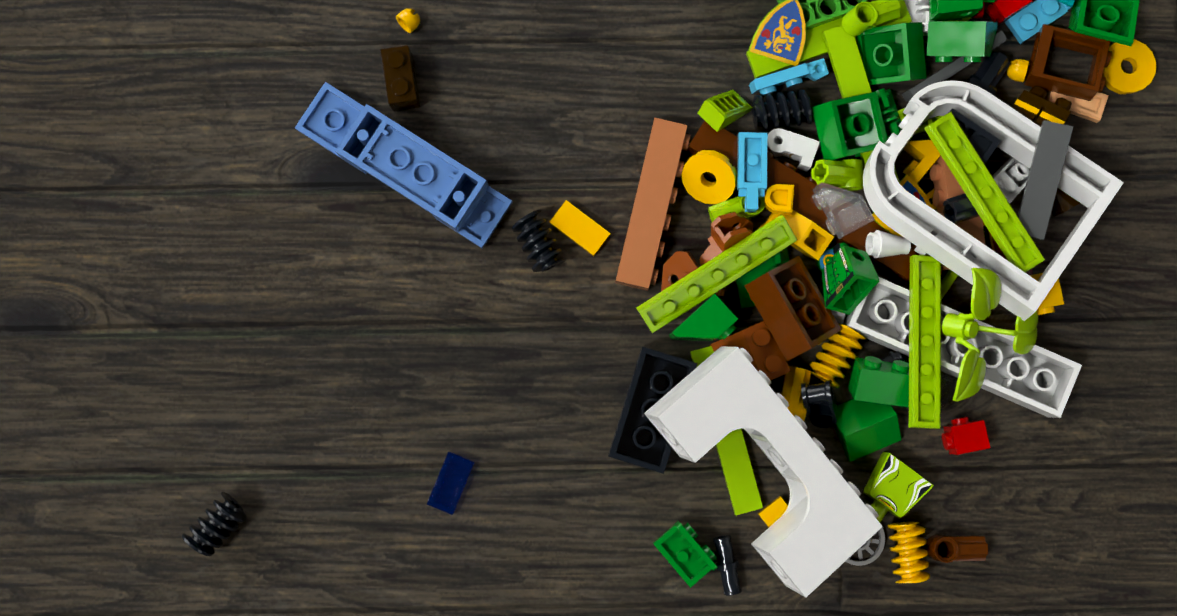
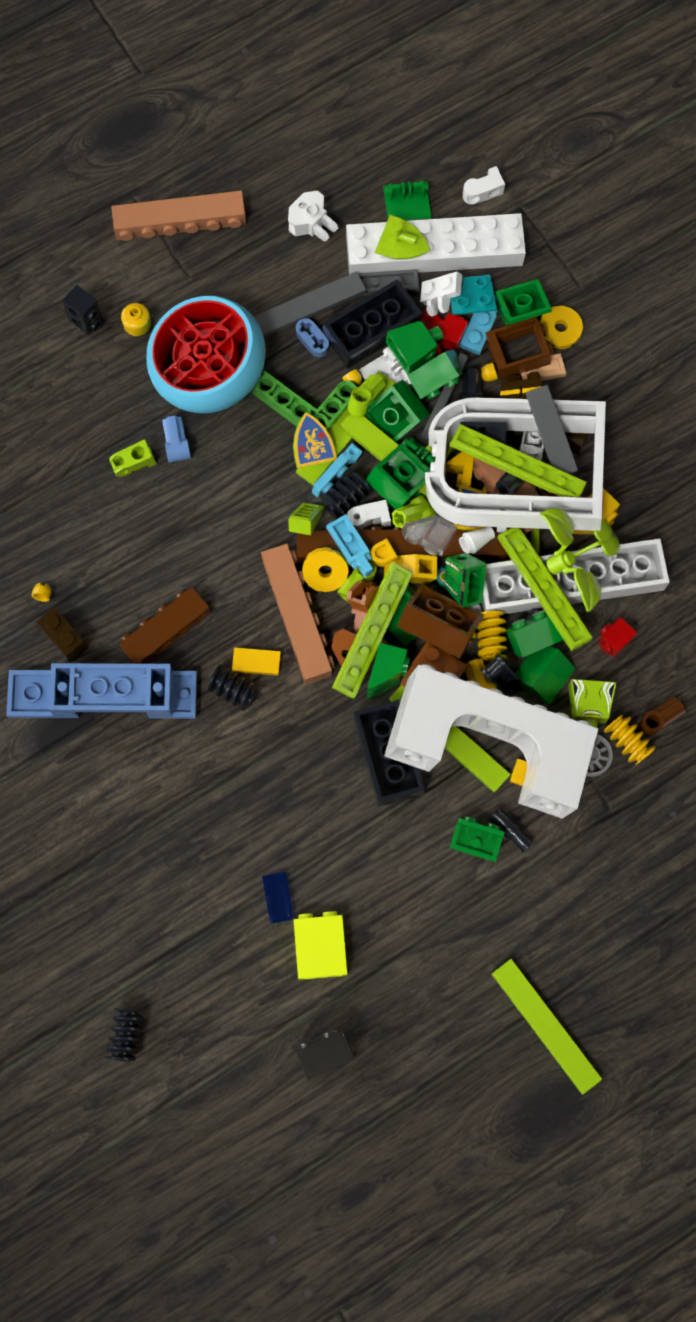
camera: 30 degrees left, 10 degrees down
none -> reddish brown brick [119,587,211,664]
none -> neon yellow brick [294,911,347,980]

